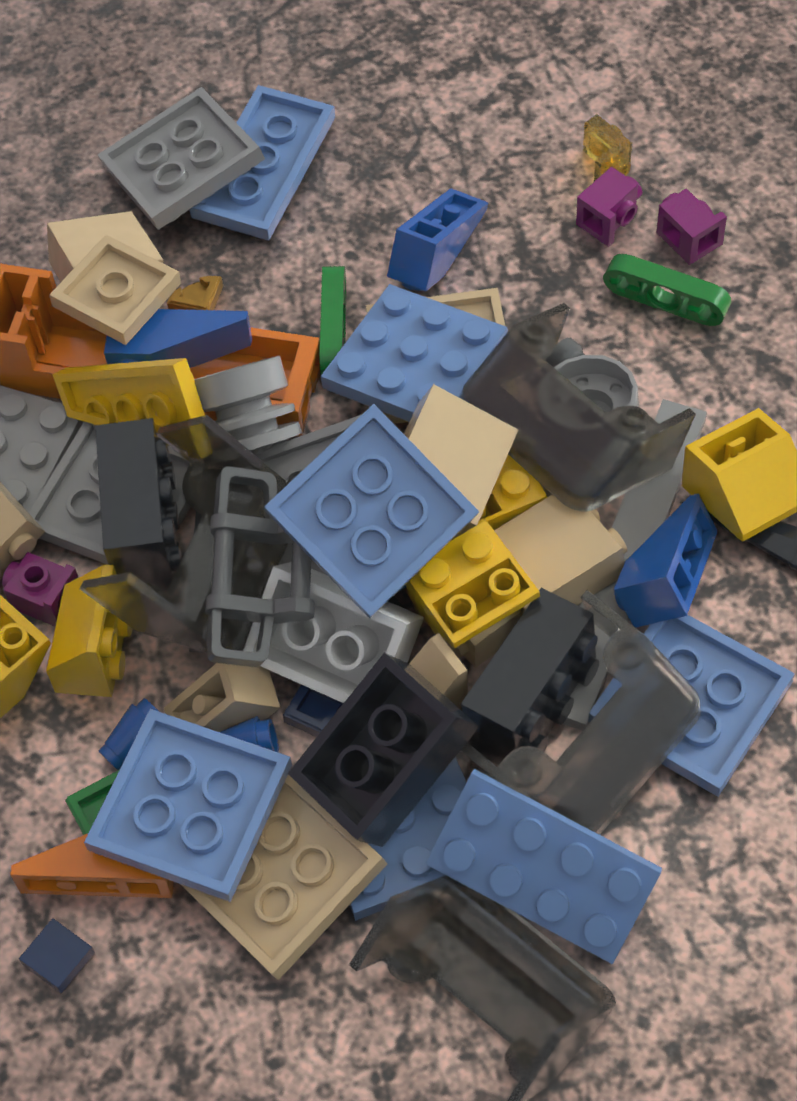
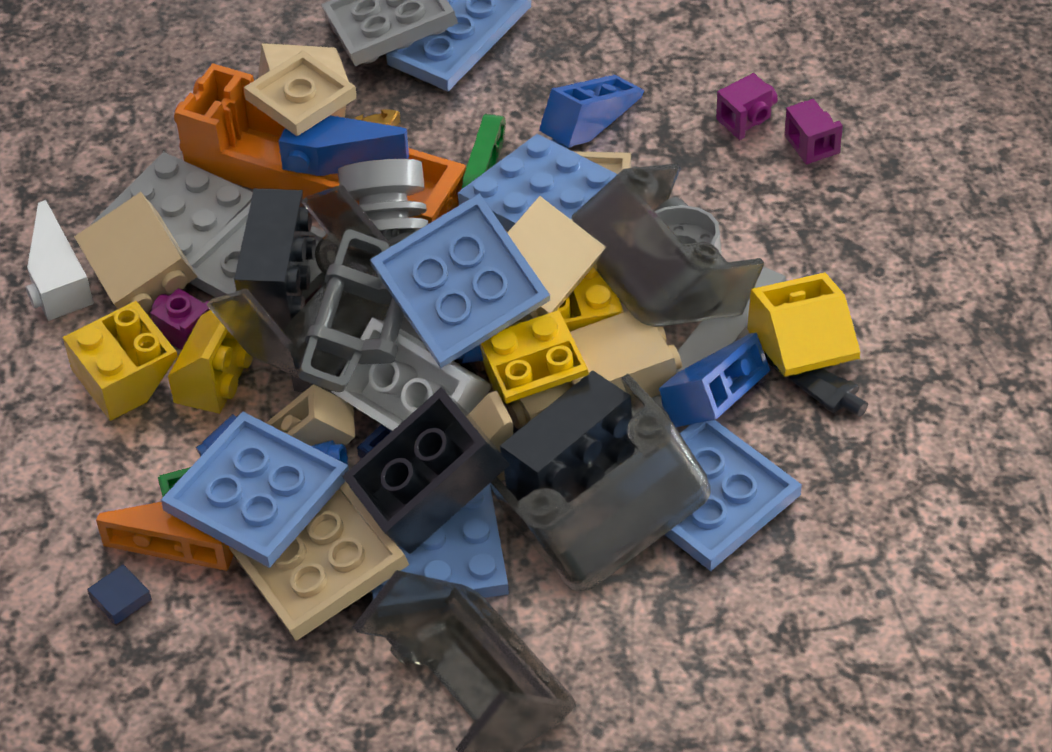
camera: 10 degrees right, 10 degrees down
yellow wing [52,358,215,455] -> none
medium blue plate [425,769,662,964] -> none
clear yellow bracket [583,114,632,181] -> none
green beam [603,254,732,326] -> none

